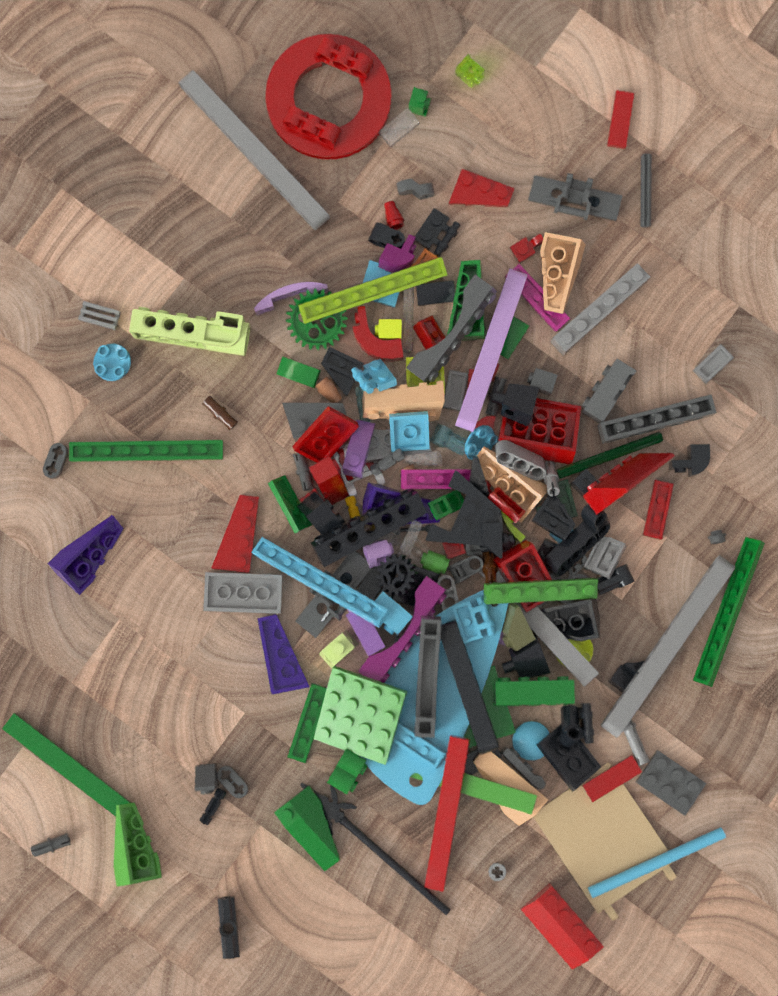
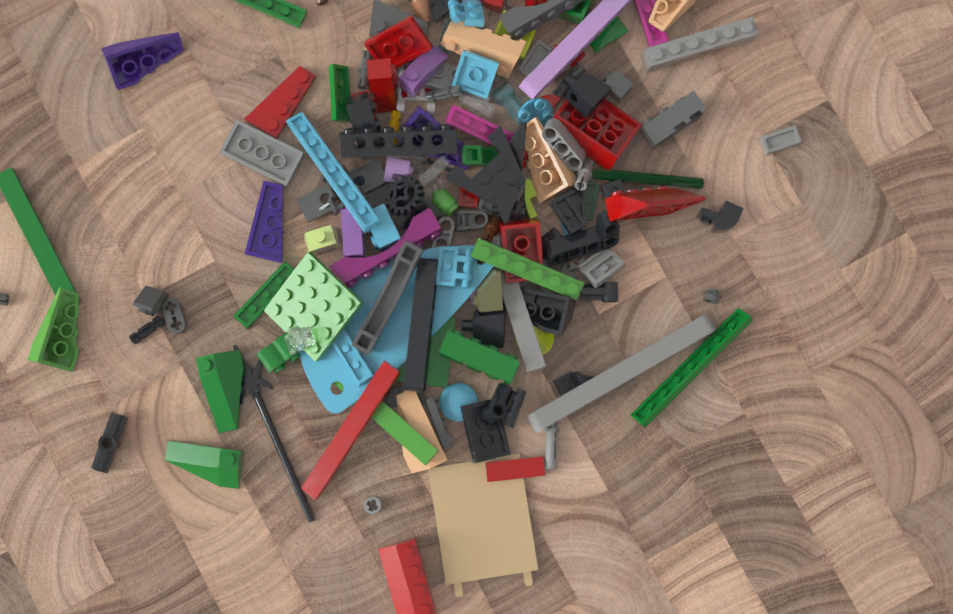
camera: 30 degrees right, 0 degrees up
red tile [487,486,526,523] -> none
medium azure piece [588,827,726,899] -> none
dark grey brick [597,394,717,444] -> none
dark grey plate [636,750,707,816] -> none
red tile [642,480,674,540] -> none
none -> green wedge [165,441,245,489]
none -> clear slope [284,325,316,356]

